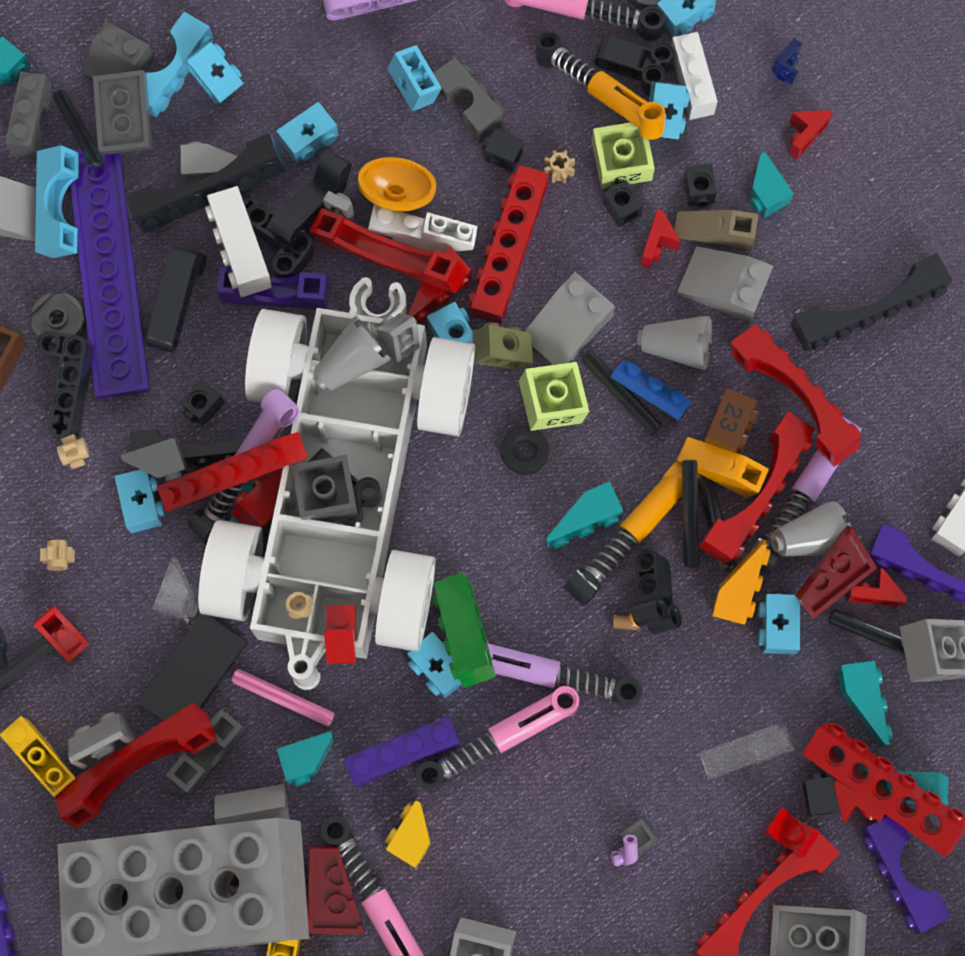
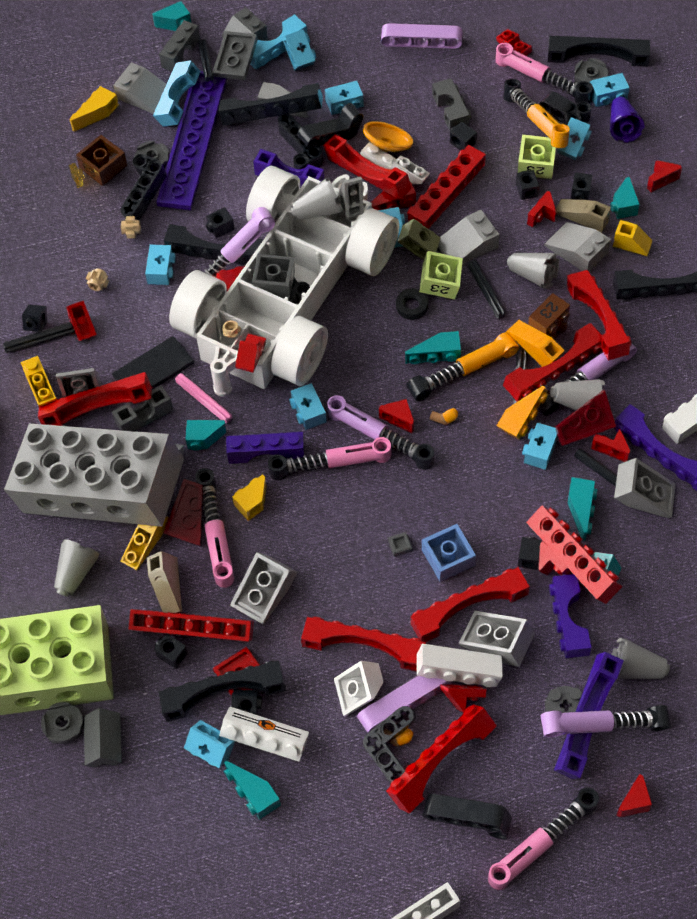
camera: 20 degrees right, 15 degrees down
dark grey slope [120,437,188,481] -> none
black beam [146,246,207,354] -> none
clear slope [153,557,199,623] -> none
red arch [157,432,308,512] -> none
white brick [205,186,272,297] -> none
light grey plate [323,191,356,223] -> none
medium azure brick [387,45,441,111] -> none
green brick [432,572,496,688] -> none
tan gear [544,150,575,184] -> none
lavender arm [610,835,638,866] -> none
blue plate [611,359,692,420] -> none
black piece [631,548,682,635] -> none
white brick [671,32,718,120] -> none
black axle [682,459,699,568] -> none
clear slope [699,724,795,780] -> none
red slope [761,807,819,857] -> none
clear blue bracket [771,38,802,85] -> none
none -> red slope [379,399,414,433]
none -> medium blue brick [422,524,476,582]
none -> dark purple cone [610,97,645,143]
none -> yellow slope [613,220,653,256]

